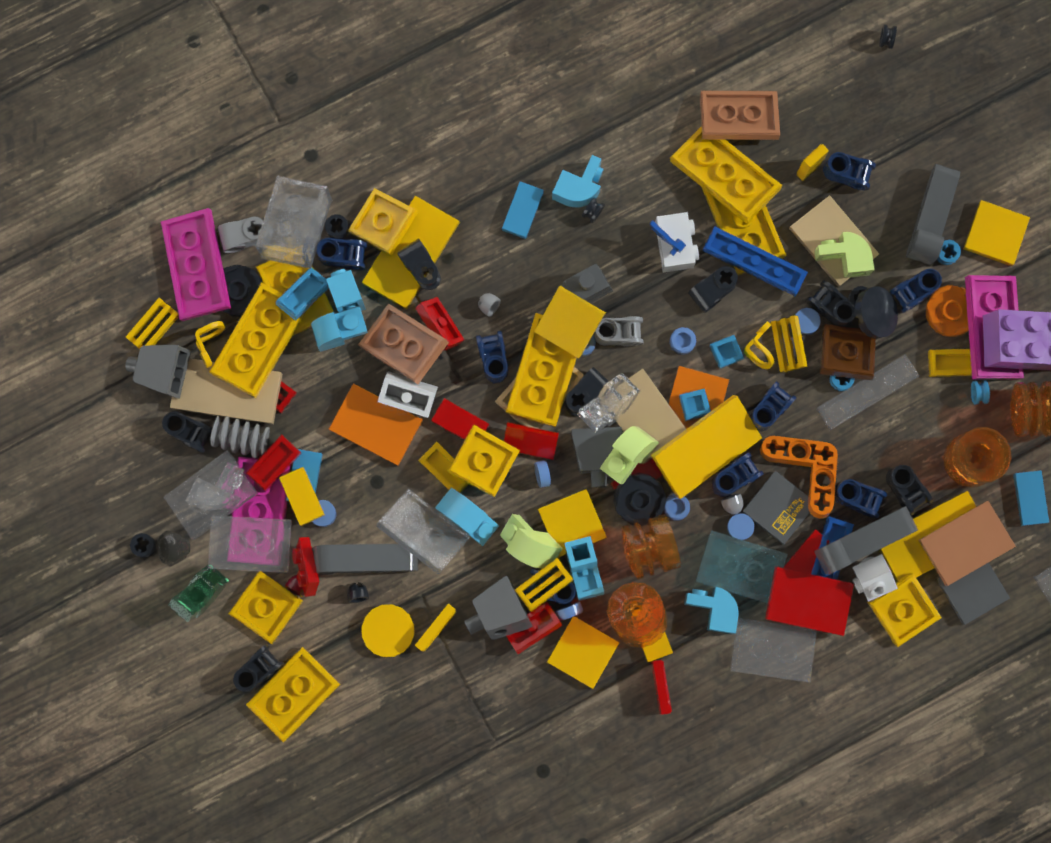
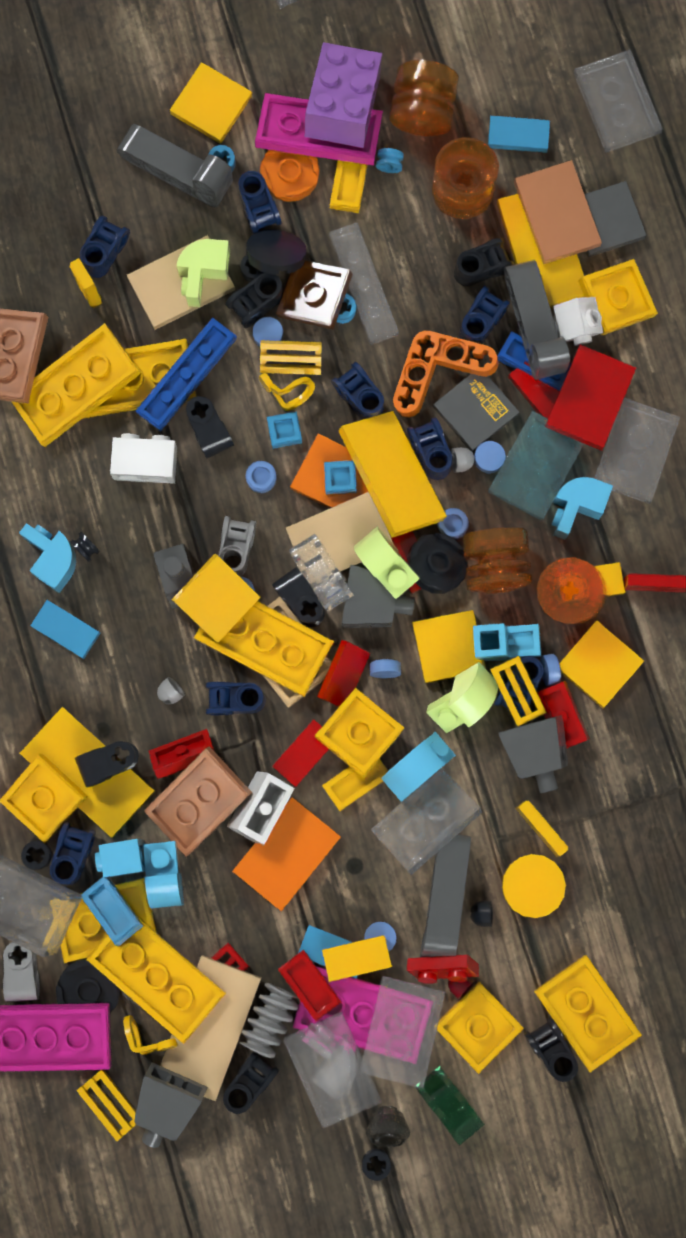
camera: 80 degrees left, 0 degrees up
blue piece [650,220,686,256] -> none

